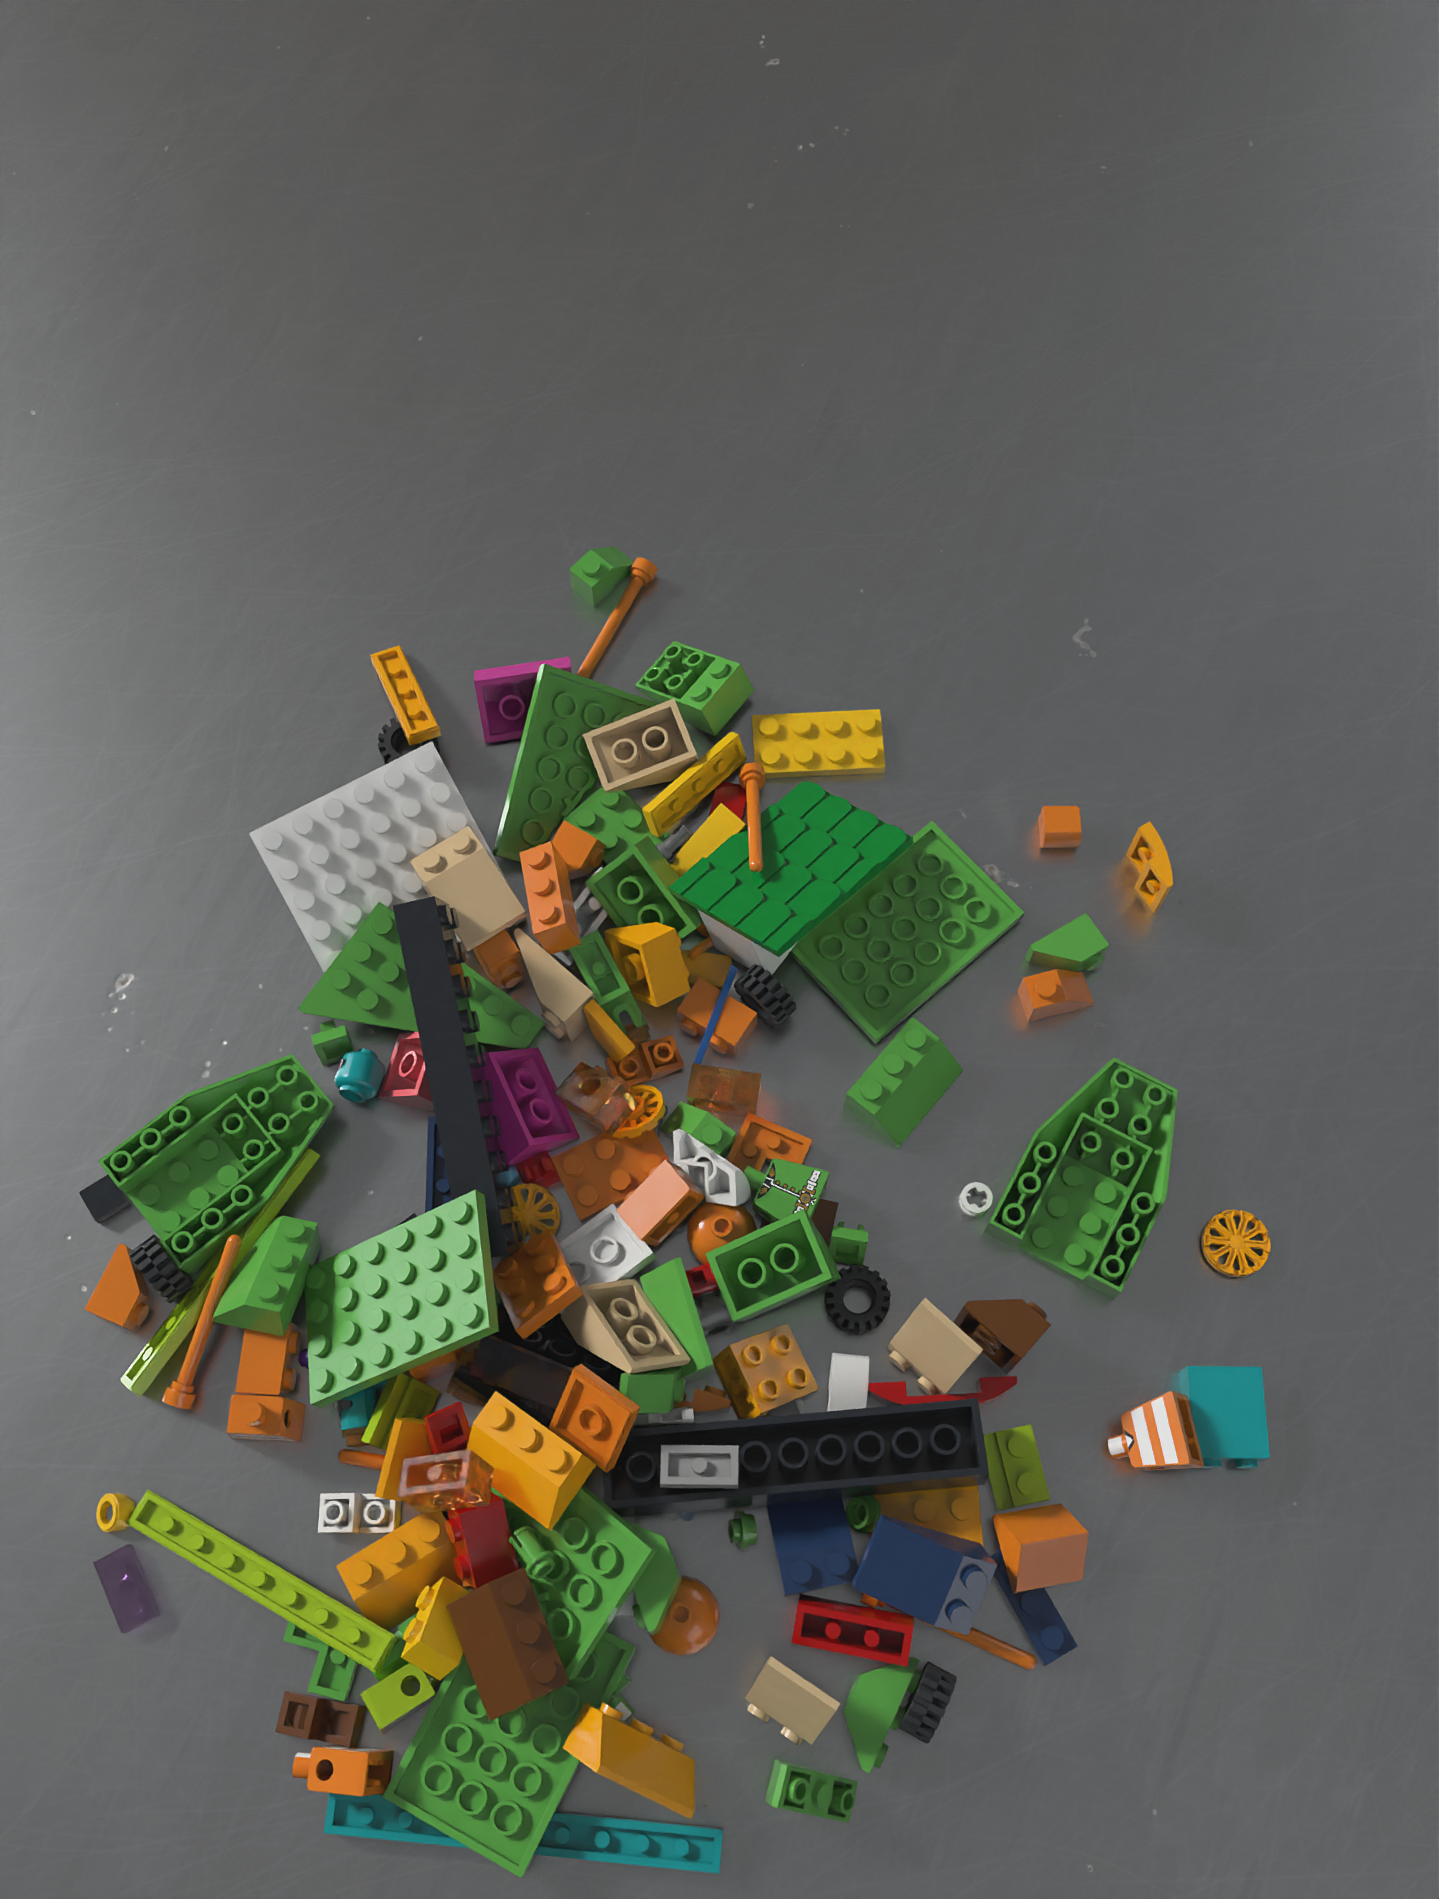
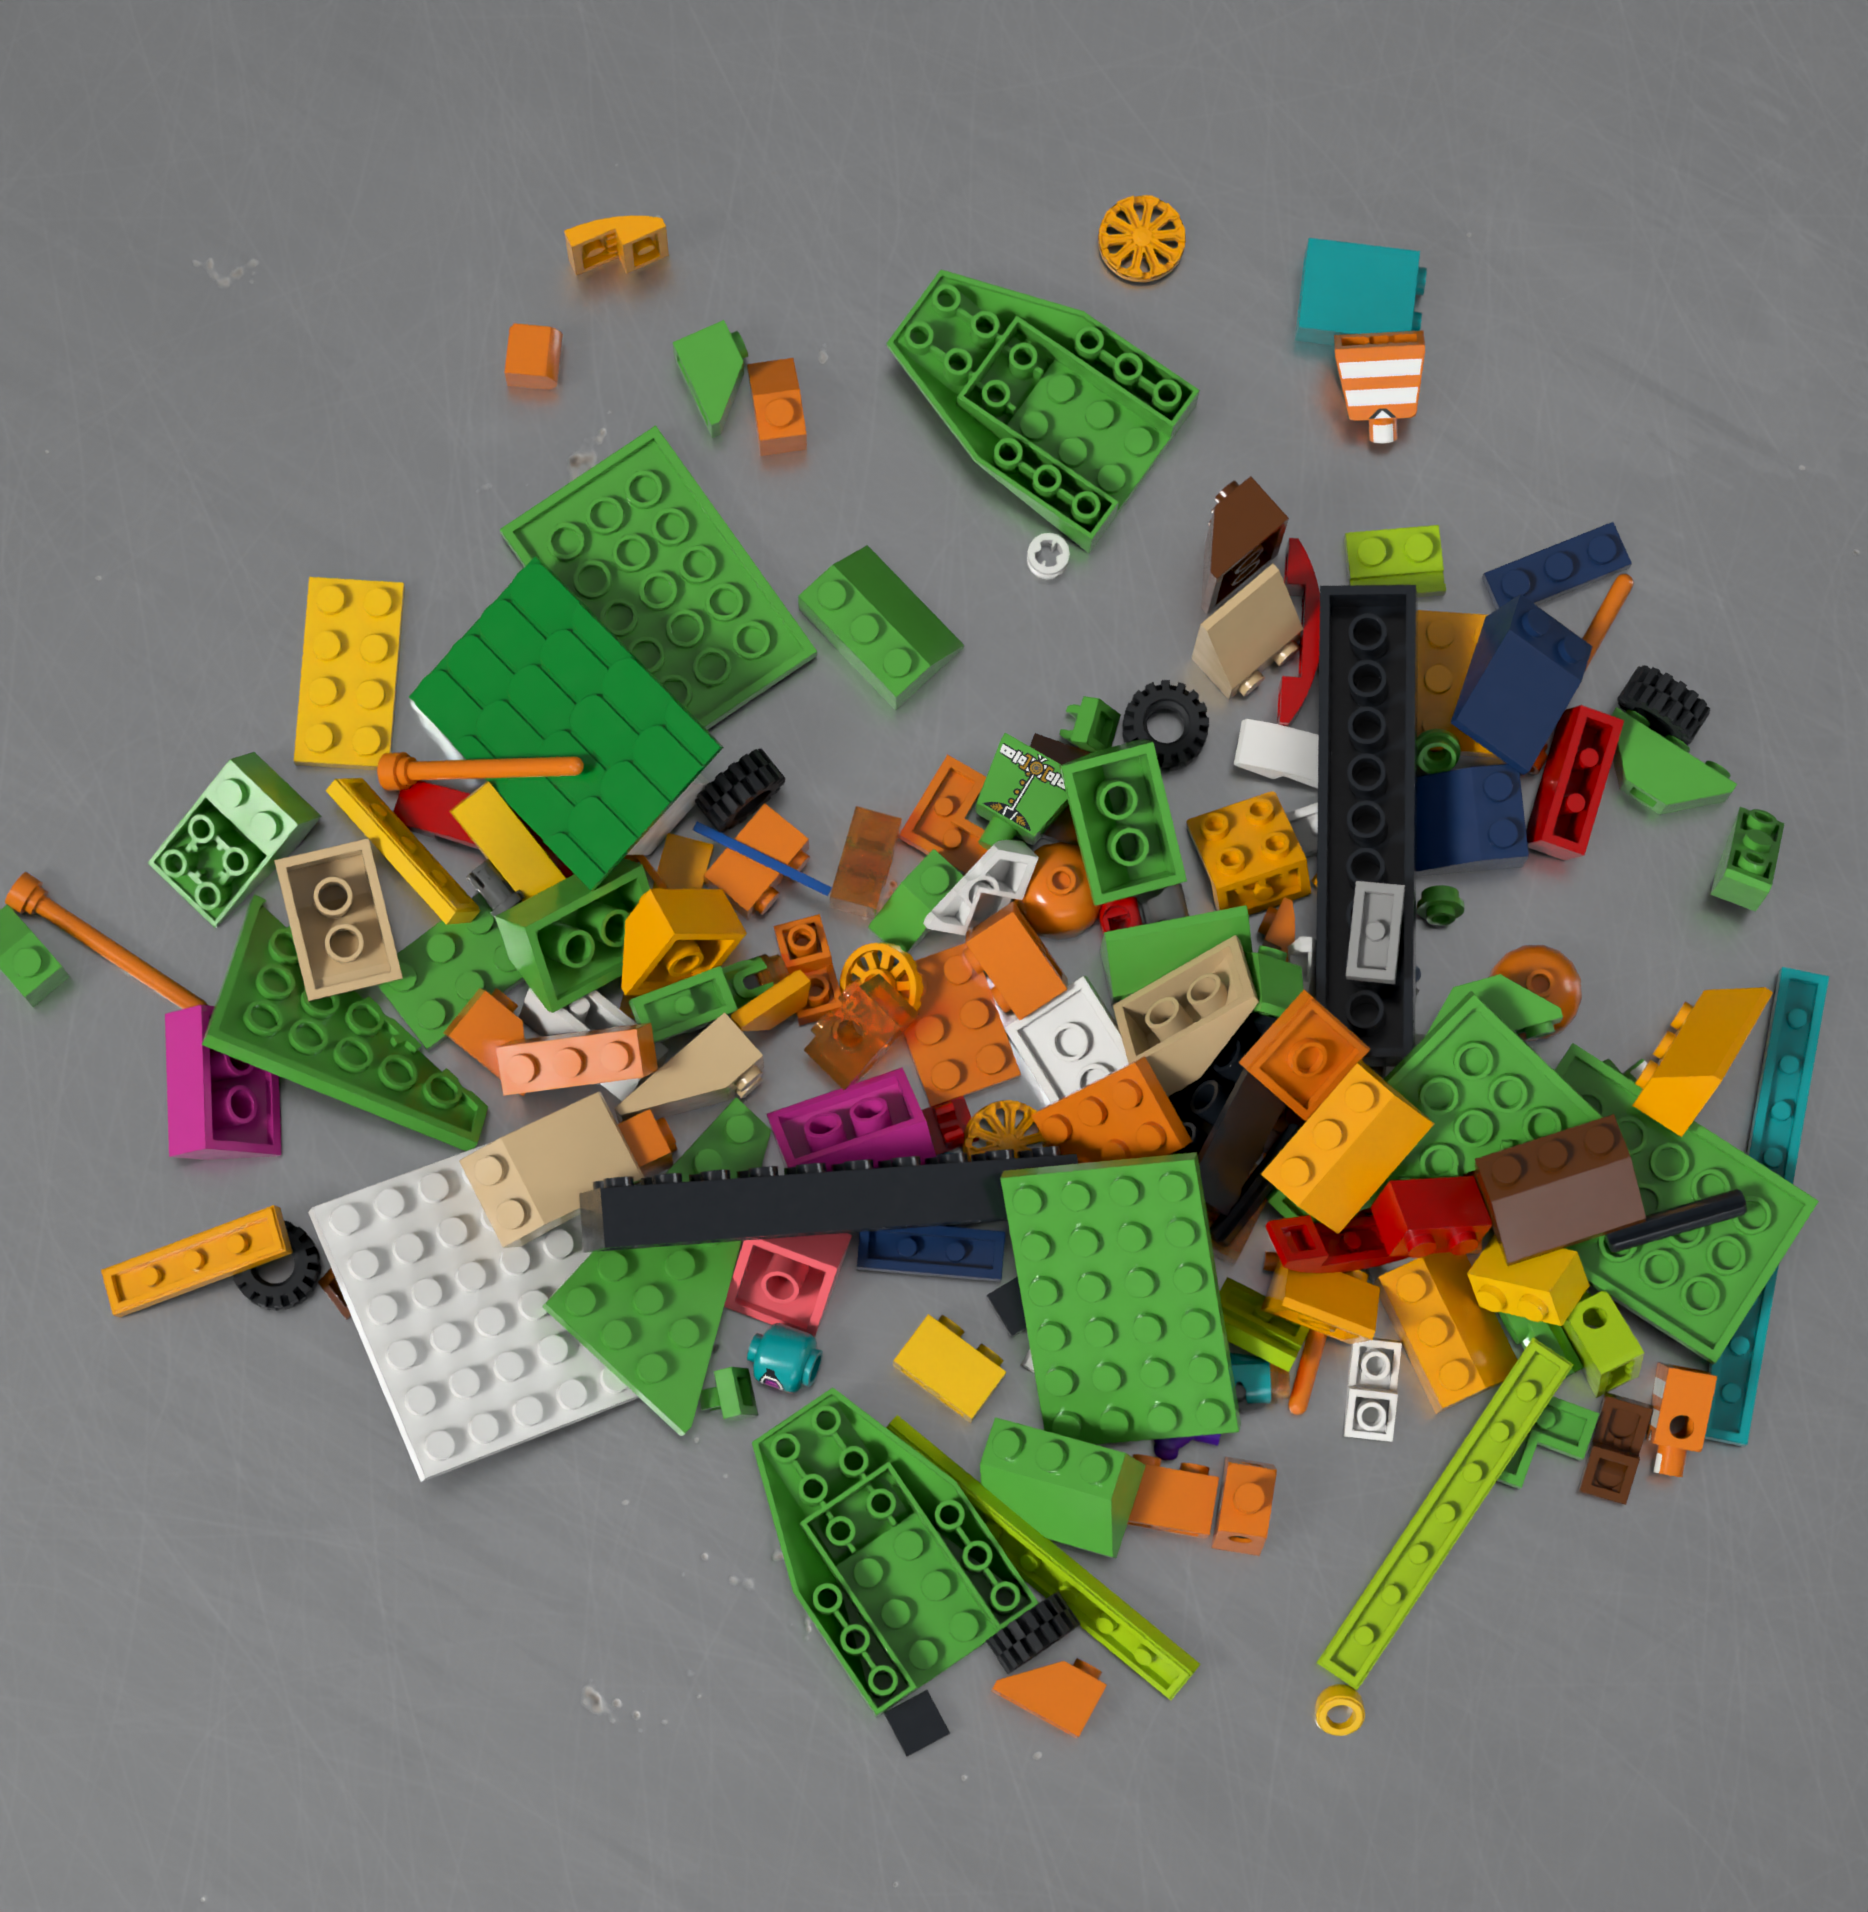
camera: 90 degrees left, 10 degrees up
clear purple plate [93,1544,161,1634] -> none
orange piece [162,1235,242,1409] -> none
clear orange brick [398,1450,494,1514] -> none
bright green pin [509,1525,555,1579] -> none
tan slope [745,1656,841,1746] -> none
orange slope [992,1503,1089,1593] -> none
none -> yellow brick [893,1314,1006,1424]
none -> black axle [1605,1189,1747,1253]

